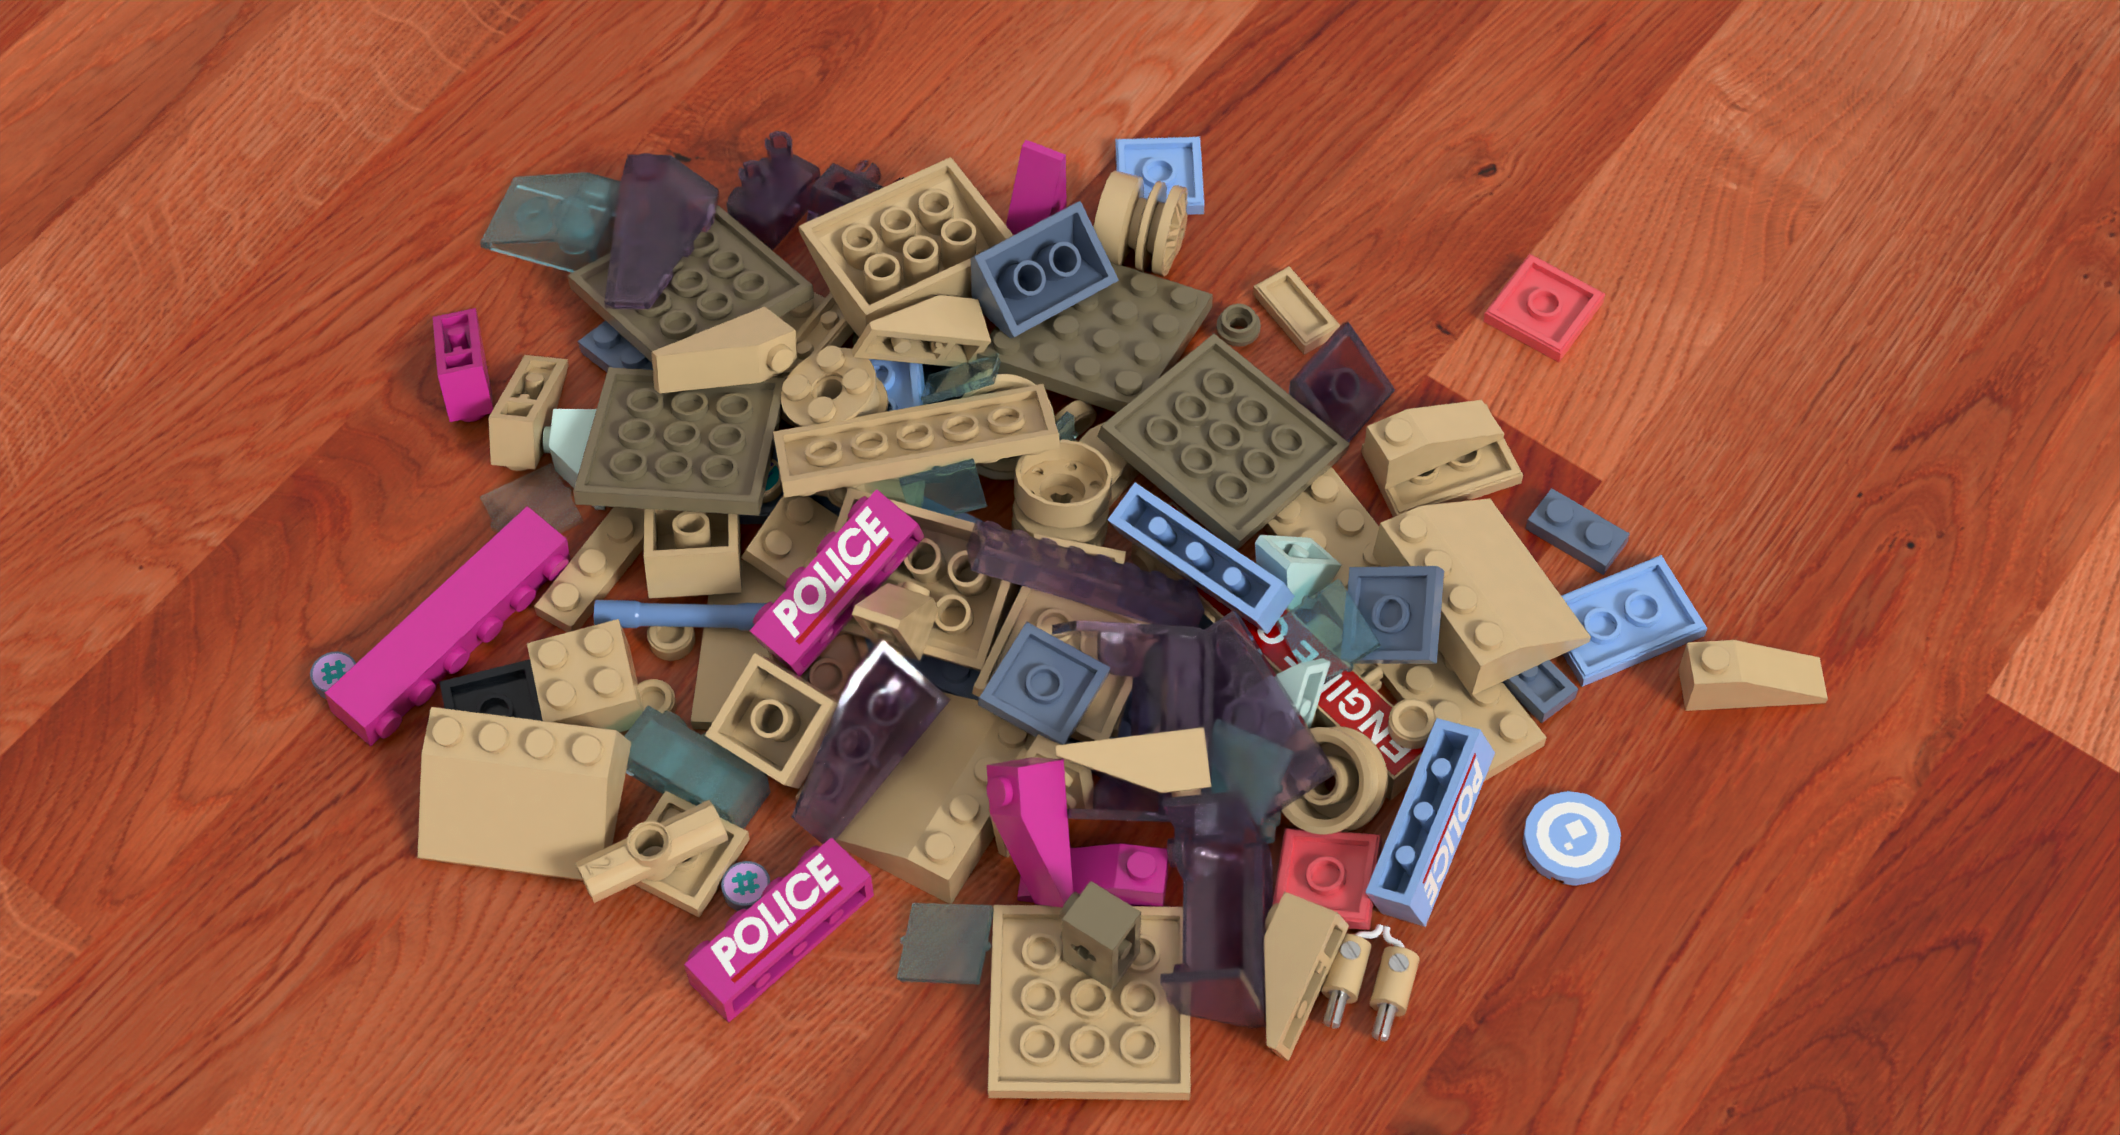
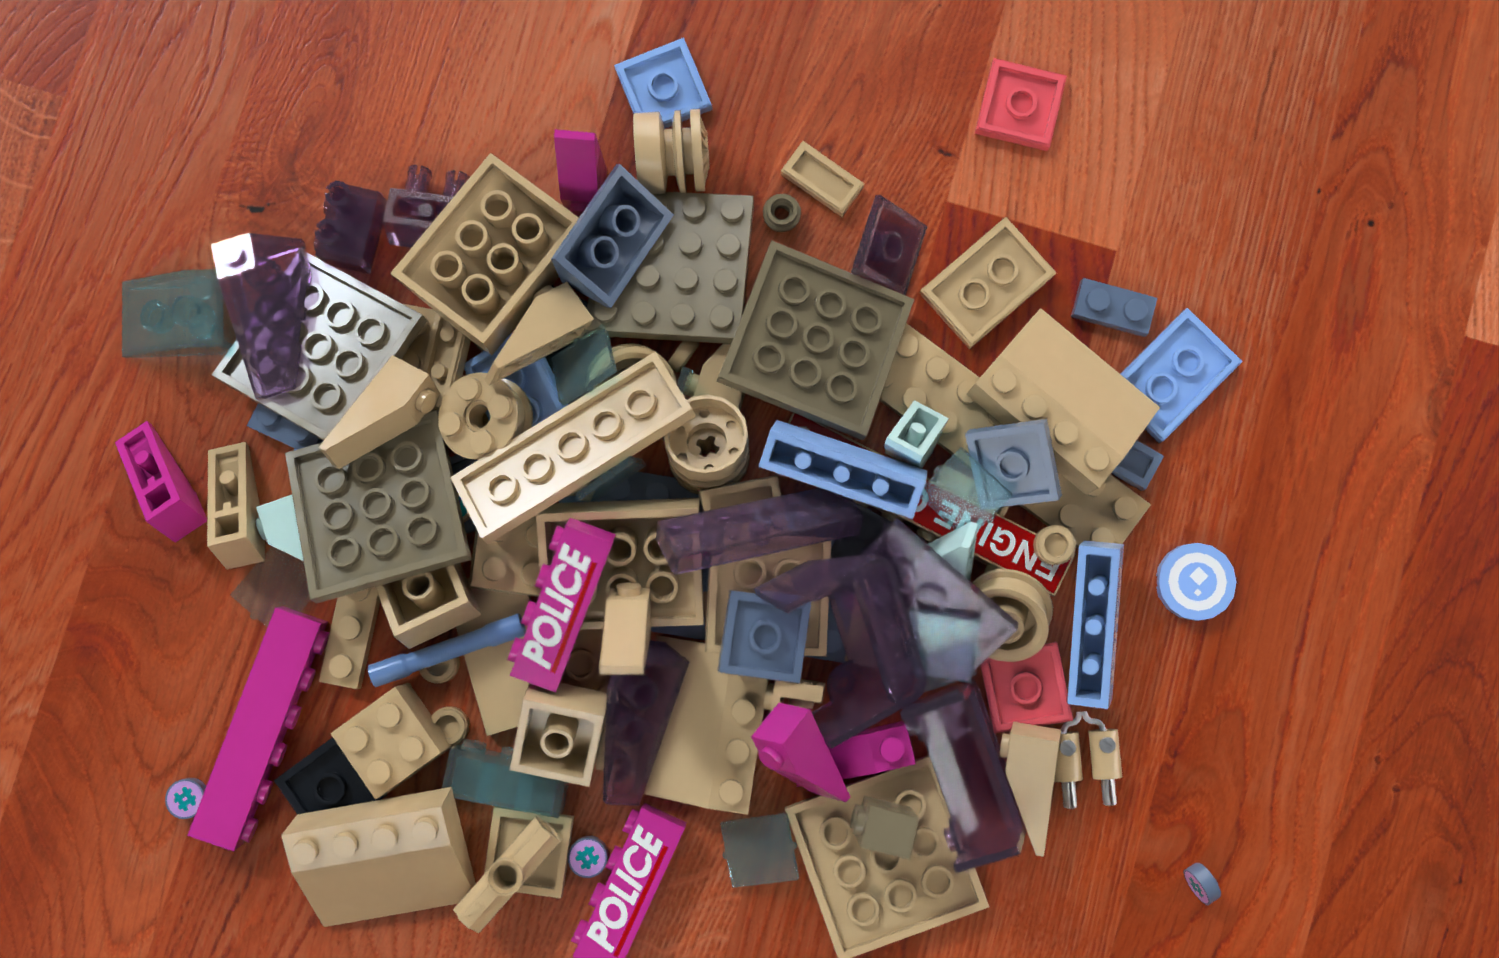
camera: 20 degrees left, 25 degrees up
tan slope [1055,727,1211,802] -> none
tan slope [1363,400,1504,490] -> none
tan slope [1678,640,1828,711] -> none

